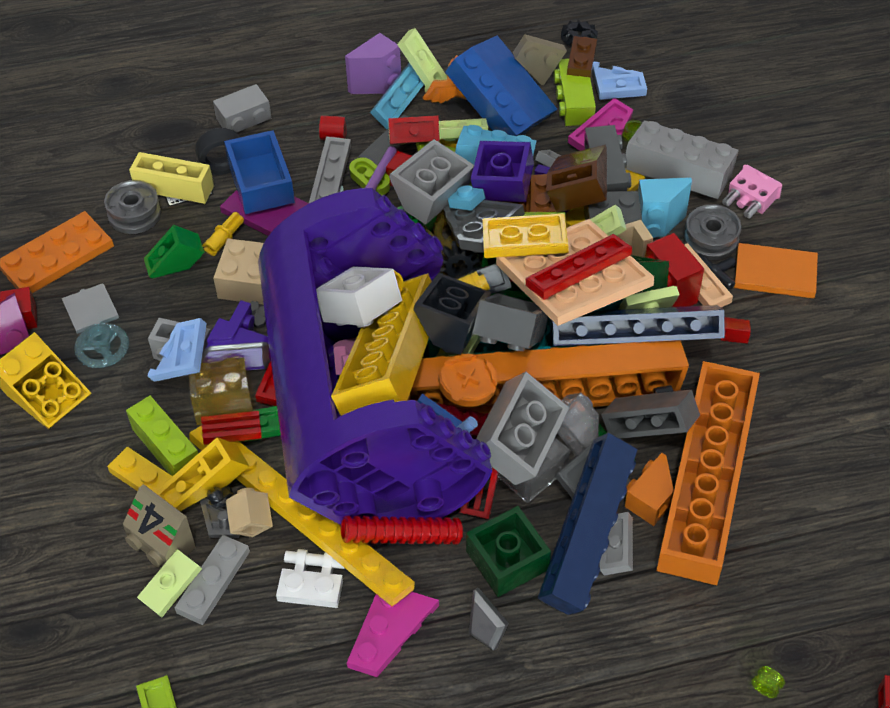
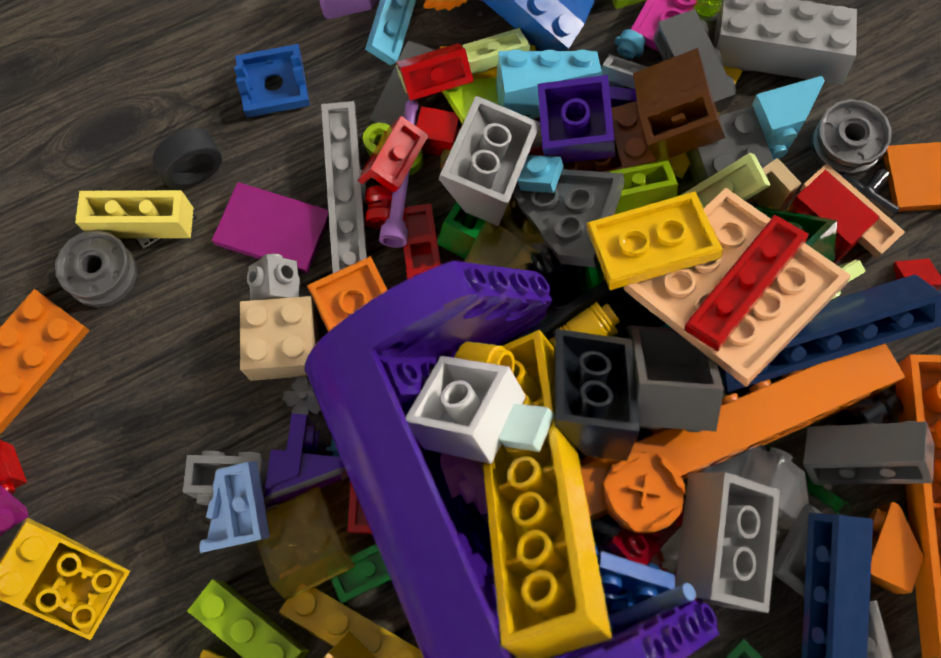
camera: 10 degrees left, 20 degrees up
light grey piece [62,283,119,334] -> none
clear light blue piece [74,323,129,368] -> none
green slope [144,225,204,278] -> none
red tile [201,411,262,445] -> none
yellow axle [202,212,244,256] -> none
light grey brick [213,84,272,133] -> none
blue piece [224,130,295,214] -> none
red brick [319,116,347,141] -> none
bright pink piece [722,165,782,218] -> none
none -> blue piece [234,44,310,118]
none -> light grey brick [247,253,300,301]
none -> red panel [357,116,429,192]
none -> light aqua tile [498,403,554,452]
none -> medium azure plate [615,29,646,59]

